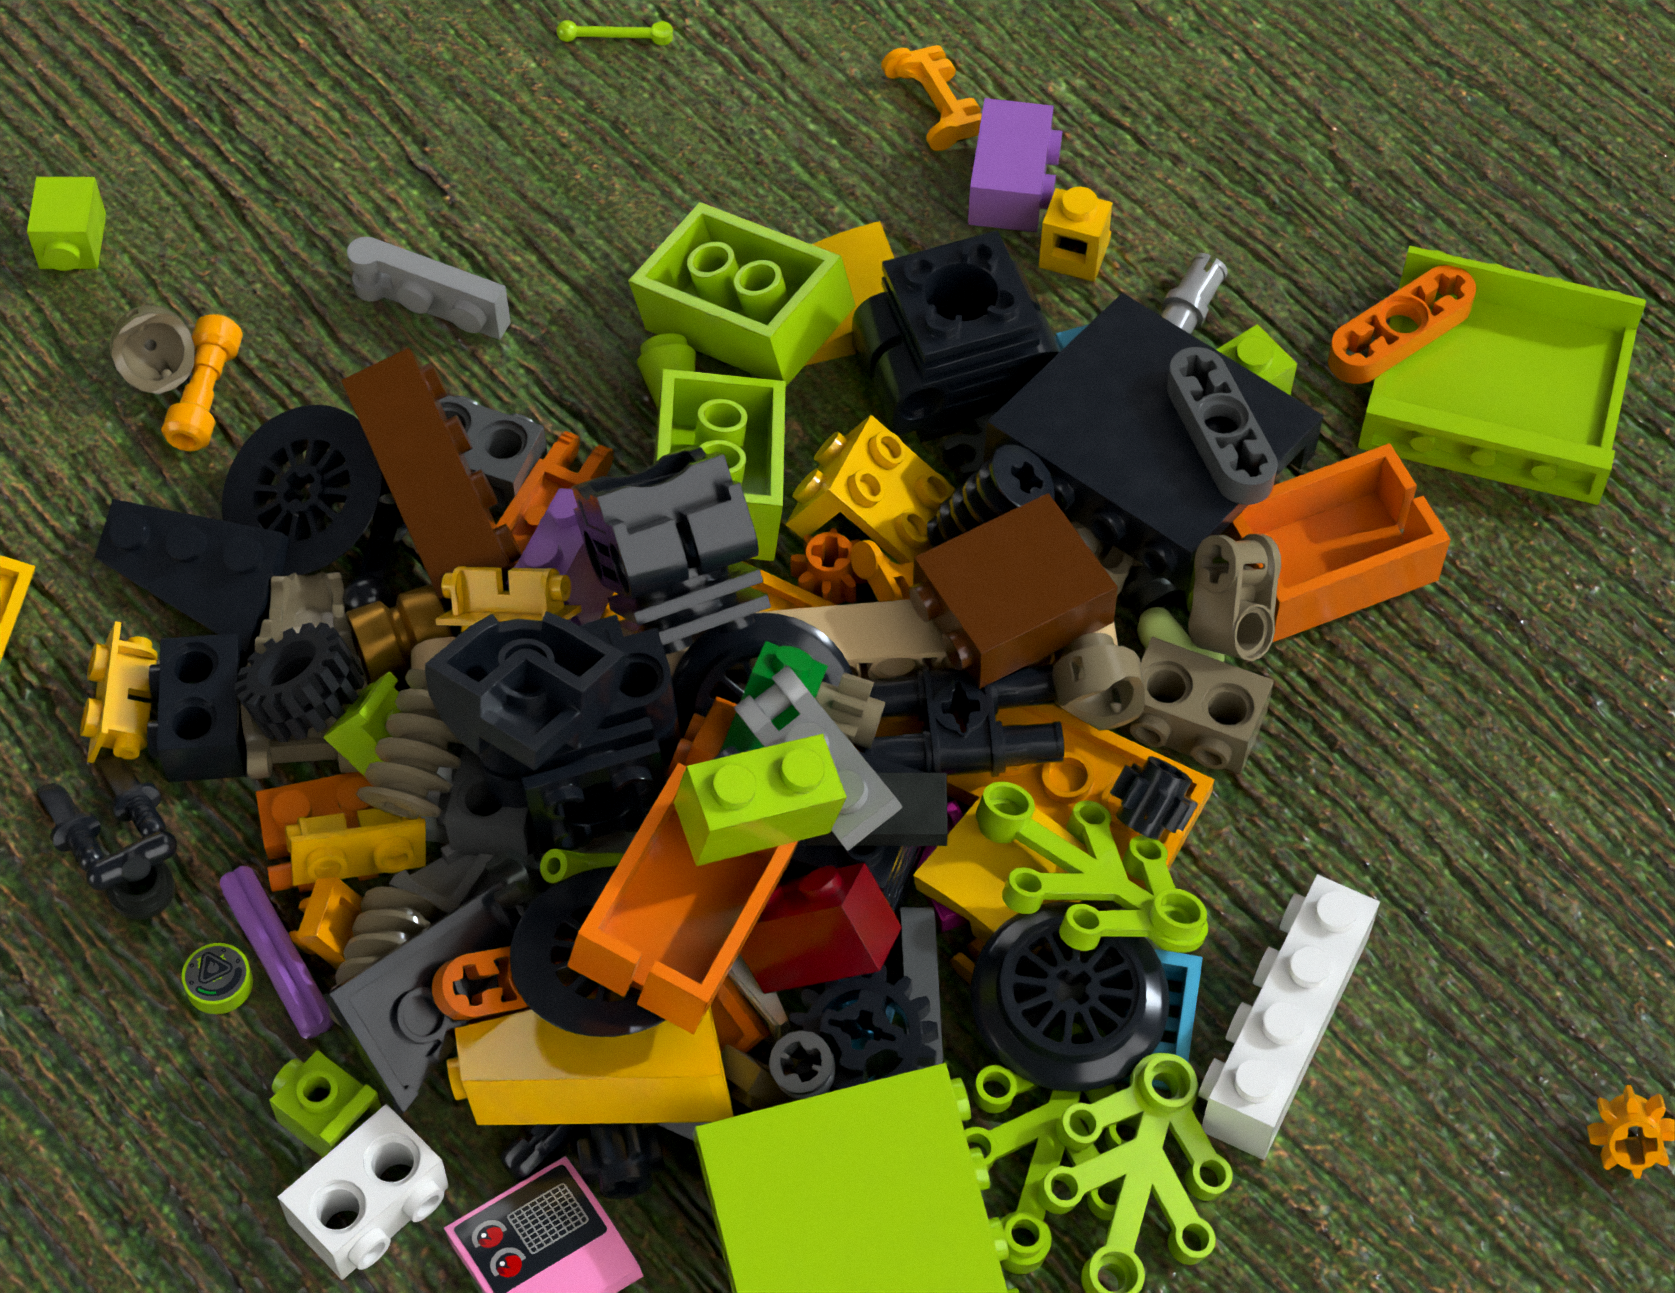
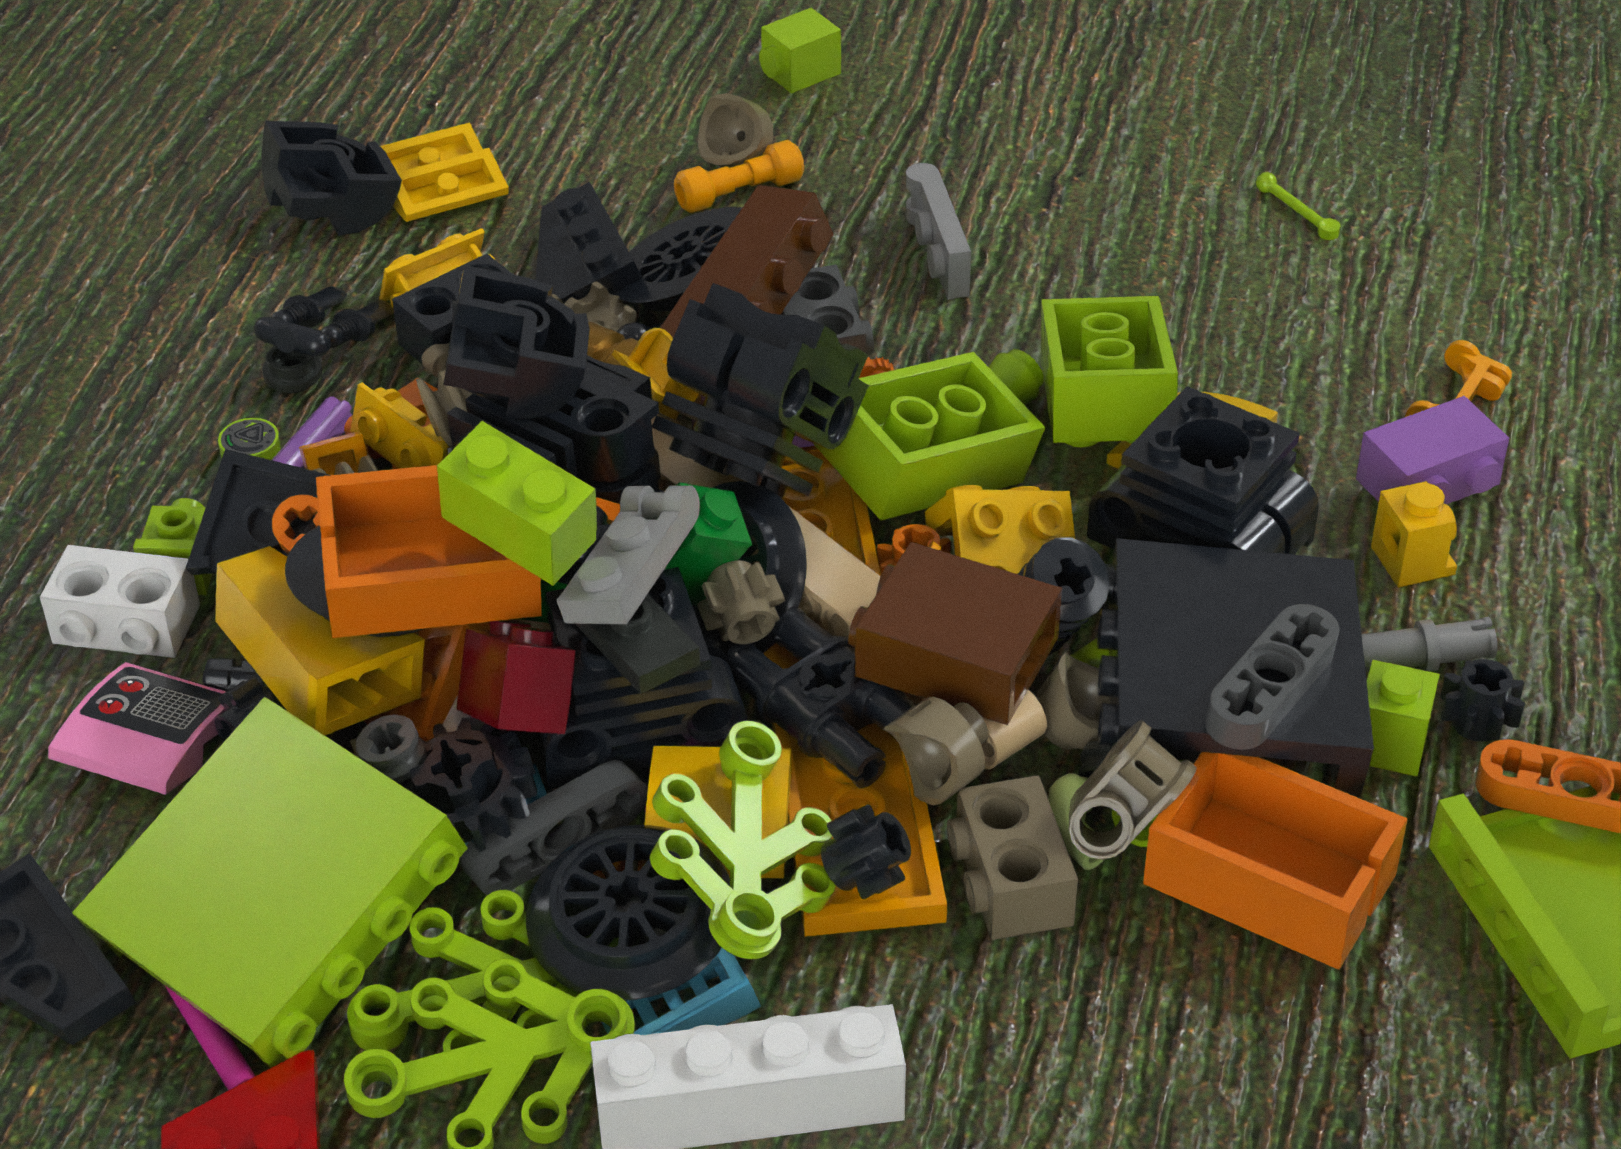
camera: 55 degrees right, 15 degrees down
none -> black gear [1440,659,1525,742]

